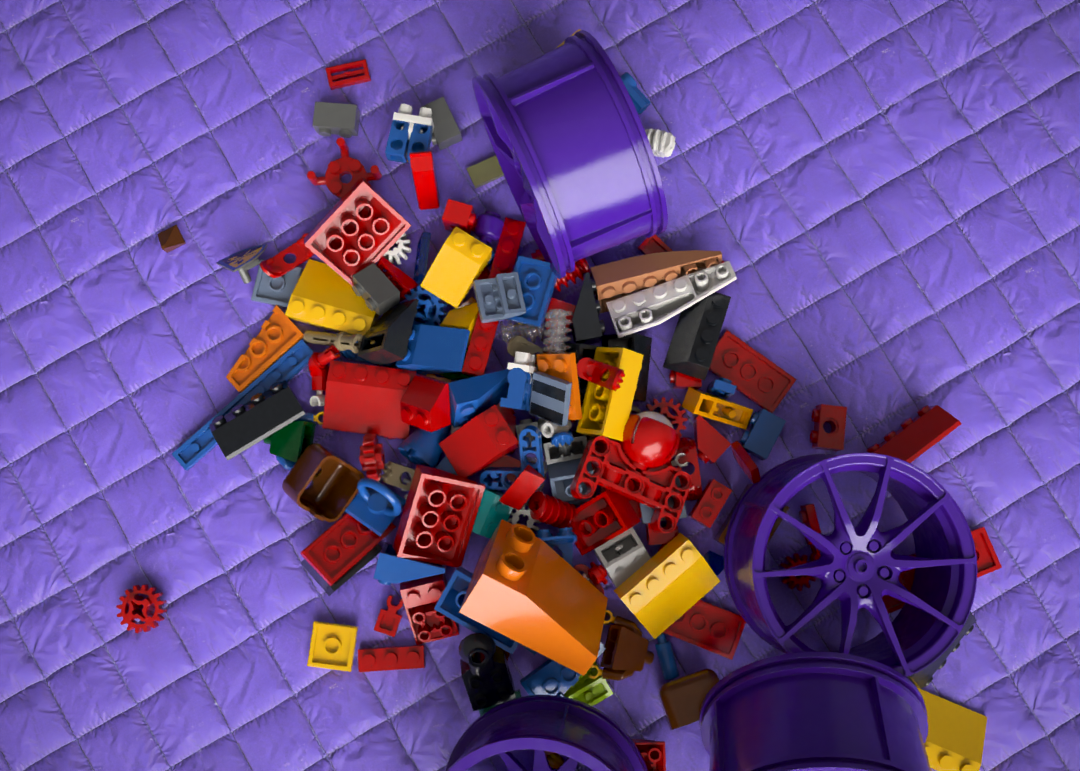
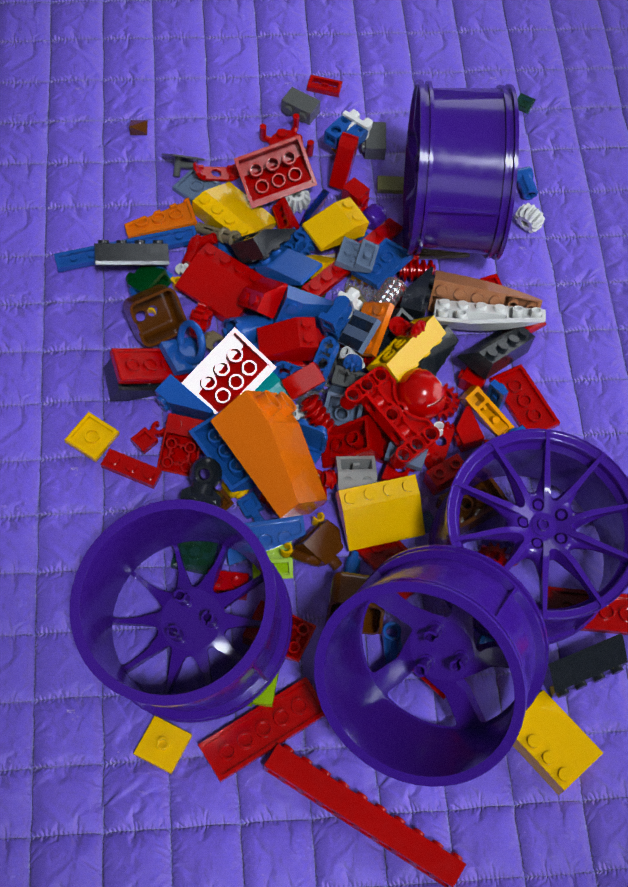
camera: 20 degrees right, 20 degrees down
dark grey brick [352,263,400,316] -> none

